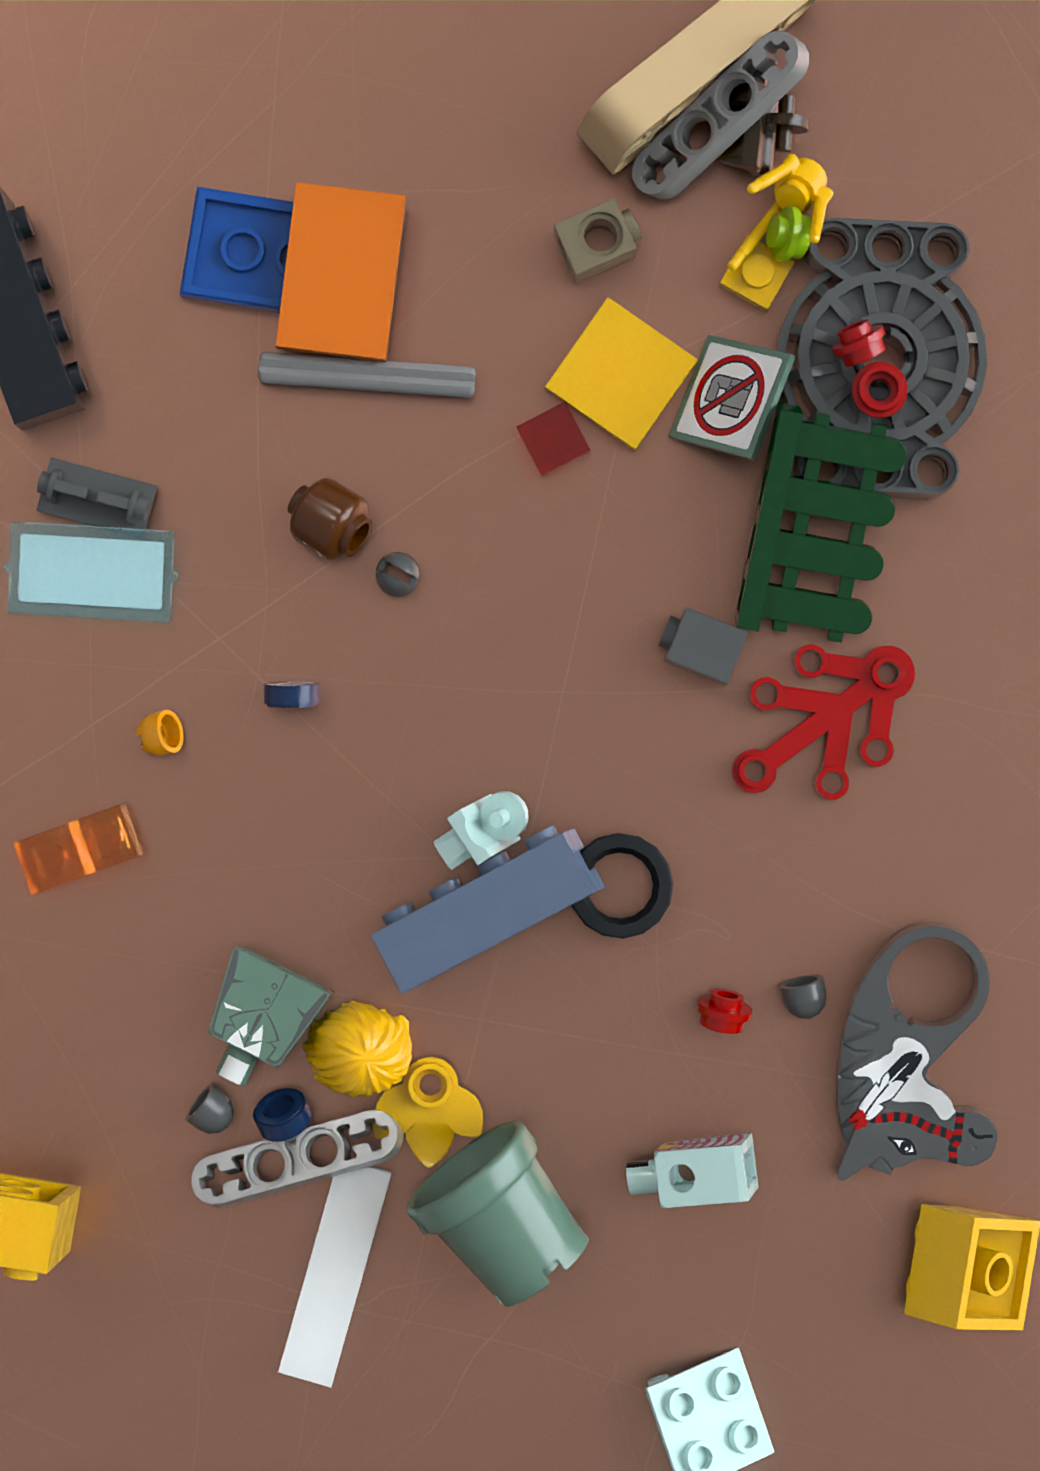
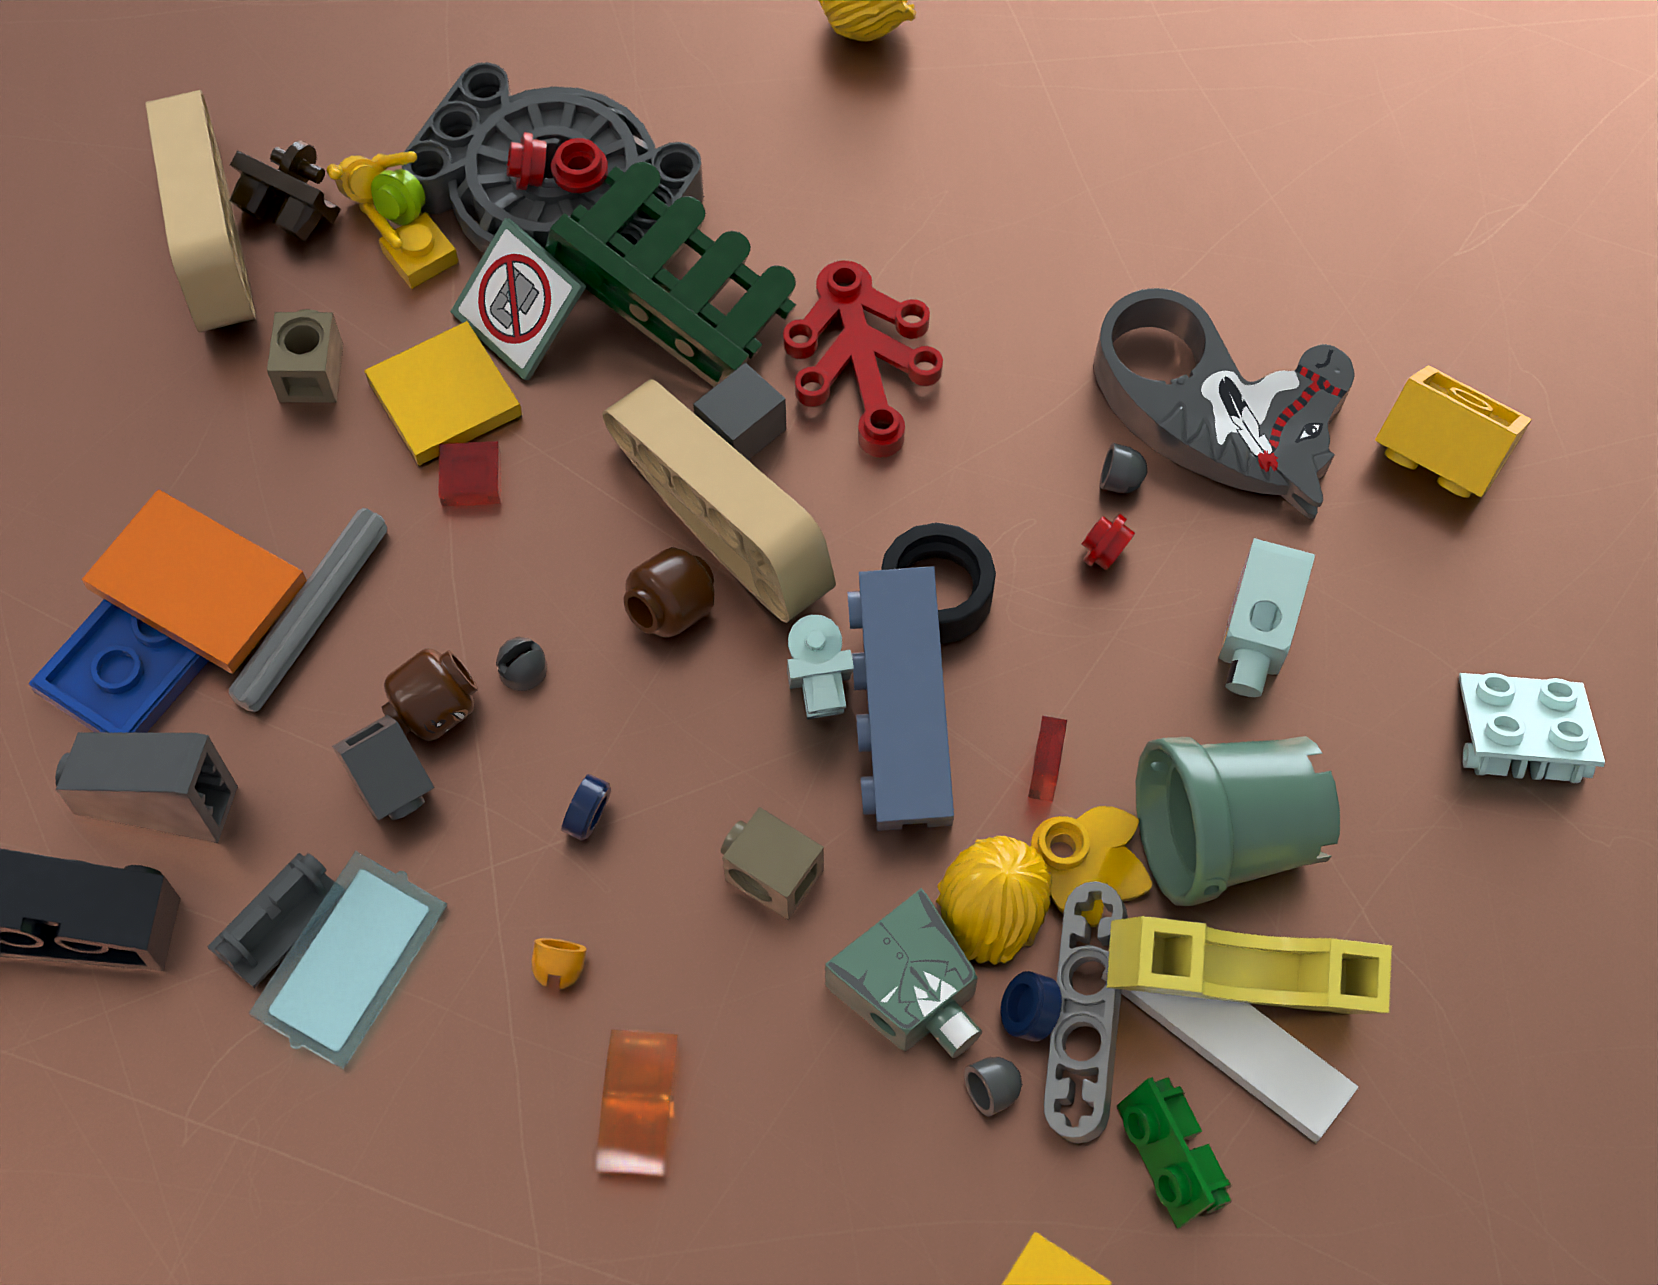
camera: 65 degrees left, 25 degrees down
light grey beam [632,30,810,200] -> none
none -> dark grey slope [55,732,238,843]
none -> dark grey brick [332,715,435,820]
none -> tan beam [602,379,836,623]
none -> reddish brown head [623,547,715,638]
none -> dark tan brick [721,807,824,920]
none -> clear red tile [1028,716,1067,802]
none -> light yellow arch [1107,916,1392,1014]
none -> green hinge [1116,1077,1232,1229]

